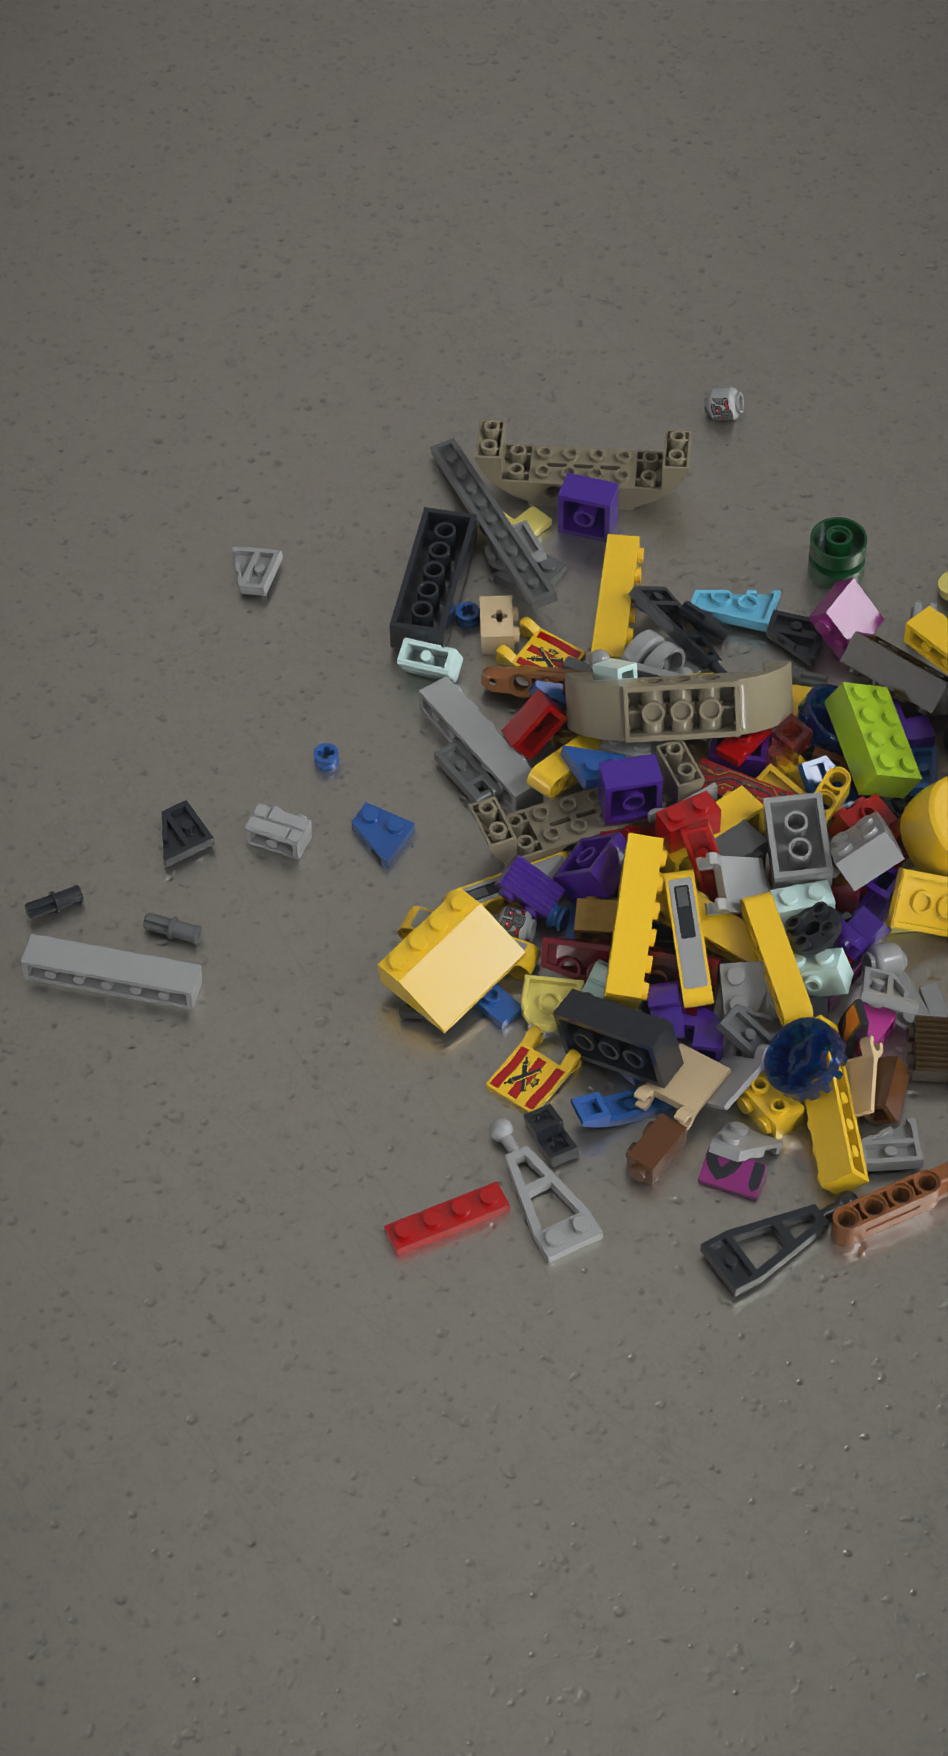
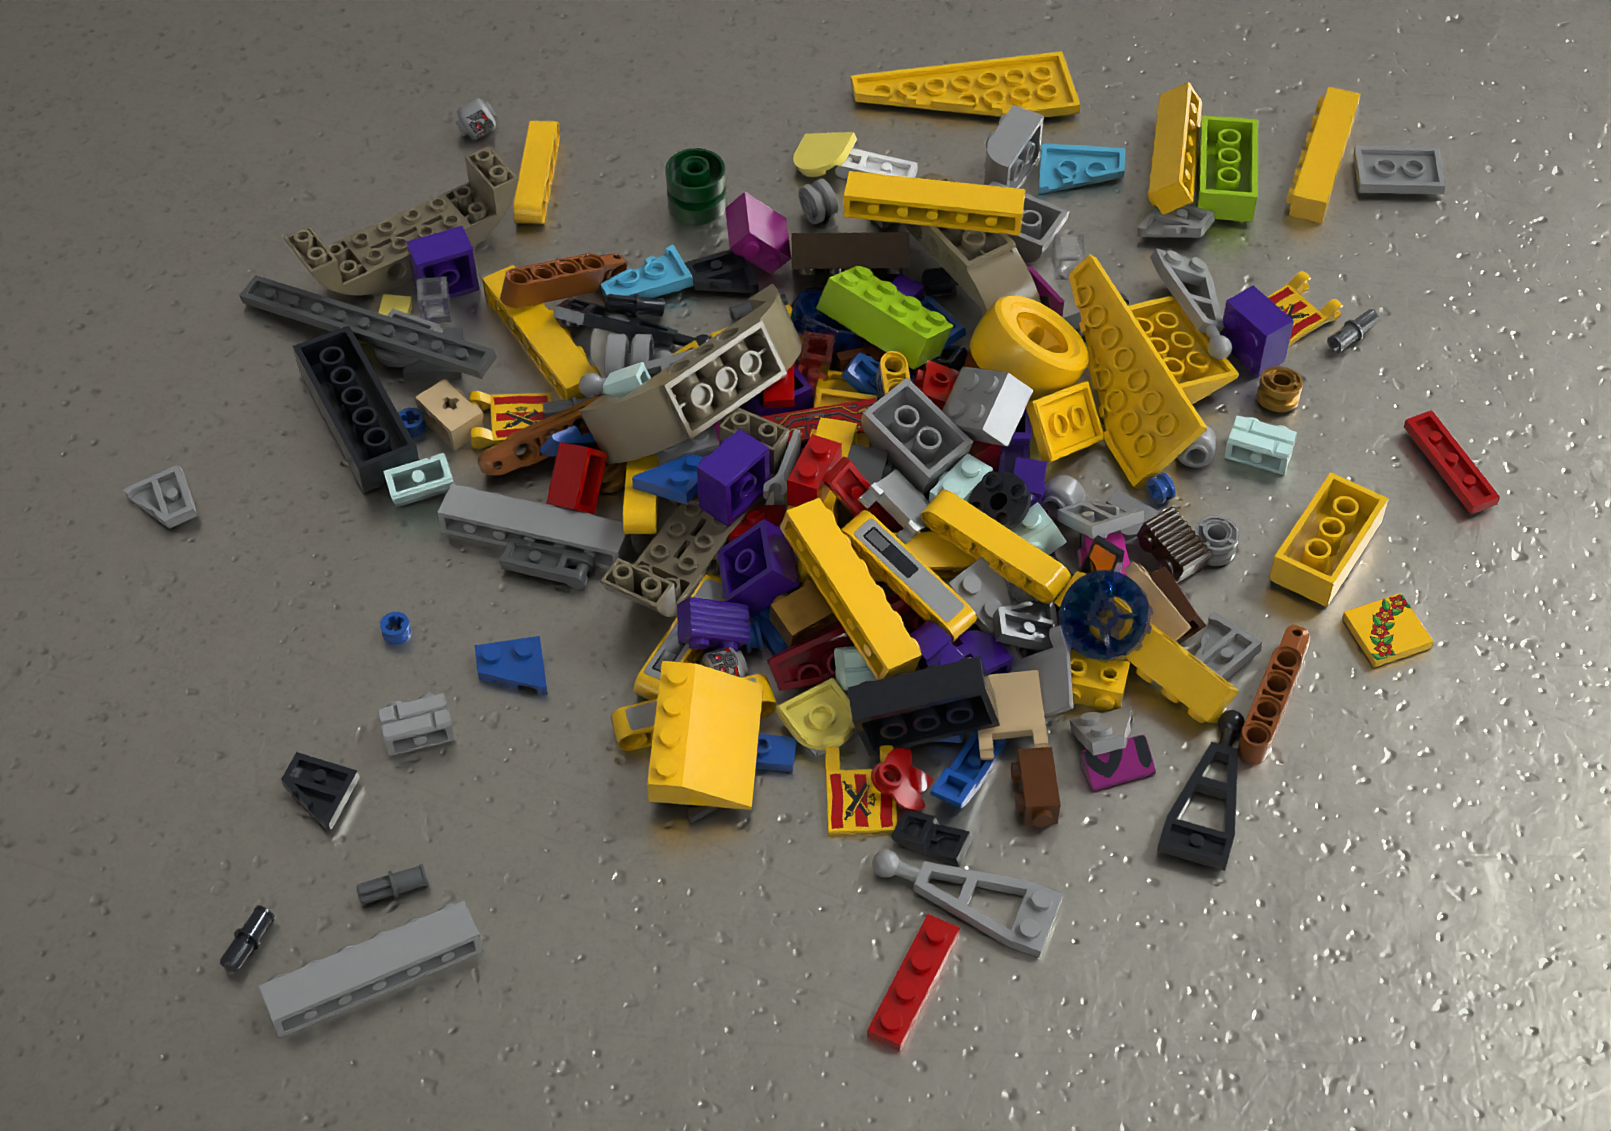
camera: 40 degrees left, 0 degrees up
none -> clear brick [417,277,452,324]
none -> dark orange piece [500,253,629,308]
none -> yellow beam [513,121,560,224]
none -> red plate [871,748,934,811]

